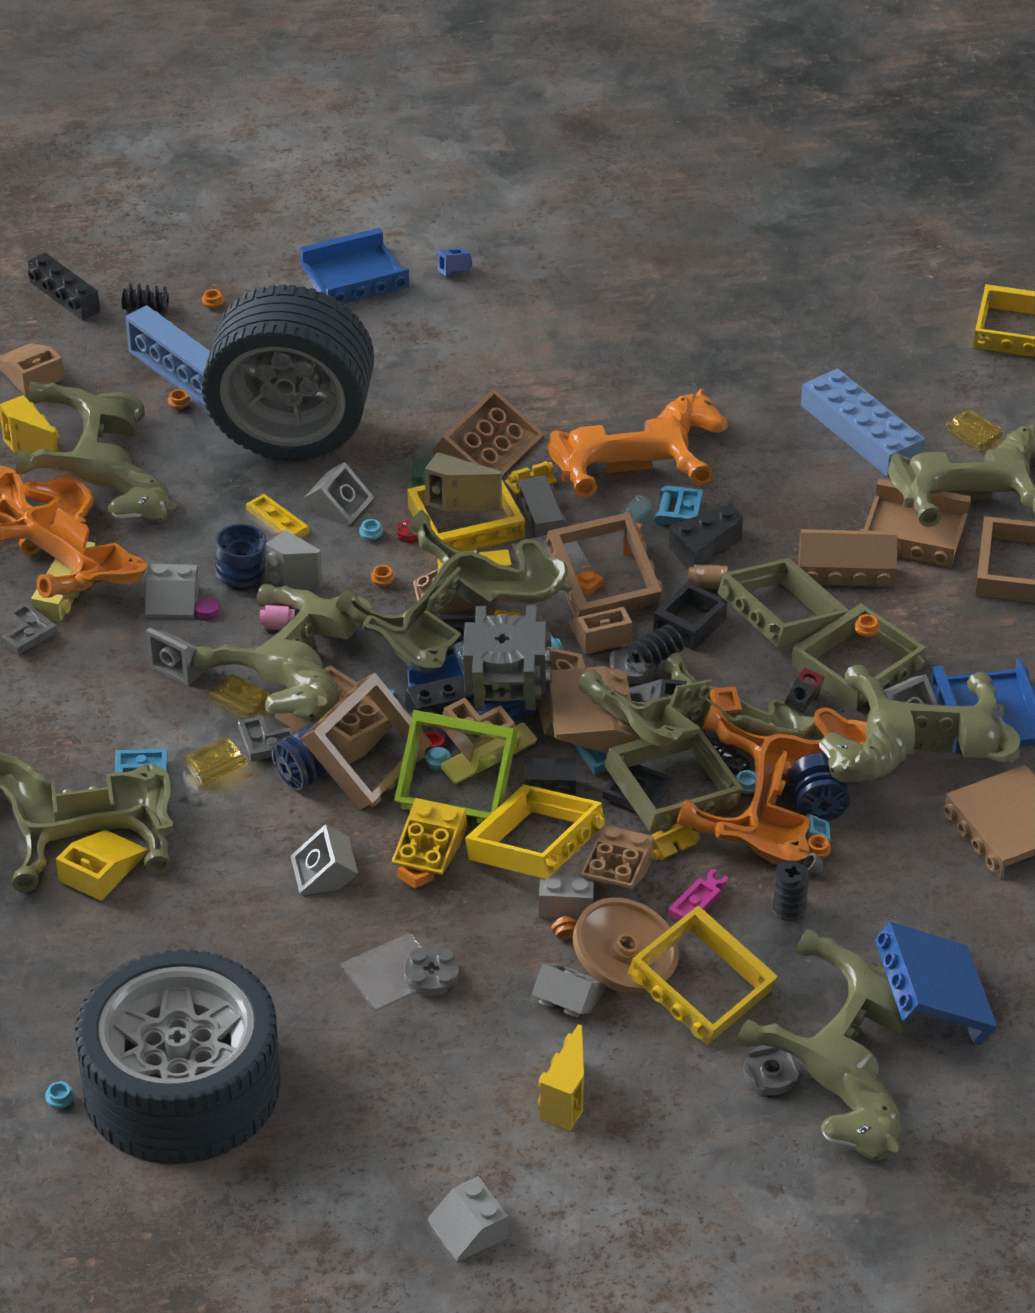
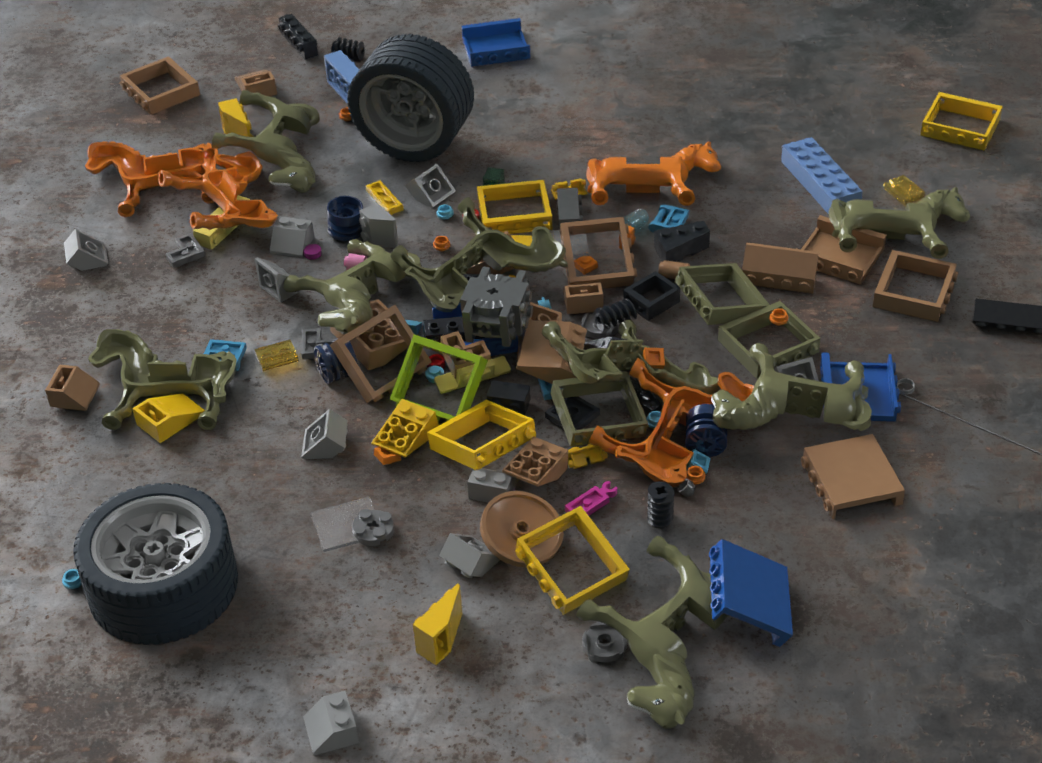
camera: 15 degrees right, 0 degrees up
clear yellow plate [209,673,271,719] -> none
dark tan slope [425,452,502,512] -> none
medium nougat slope [432,388,544,476] -> none
blue brick [438,248,472,277] -> none
orange plate [551,916,577,940] -> none
black leg [785,668,825,713] -> none

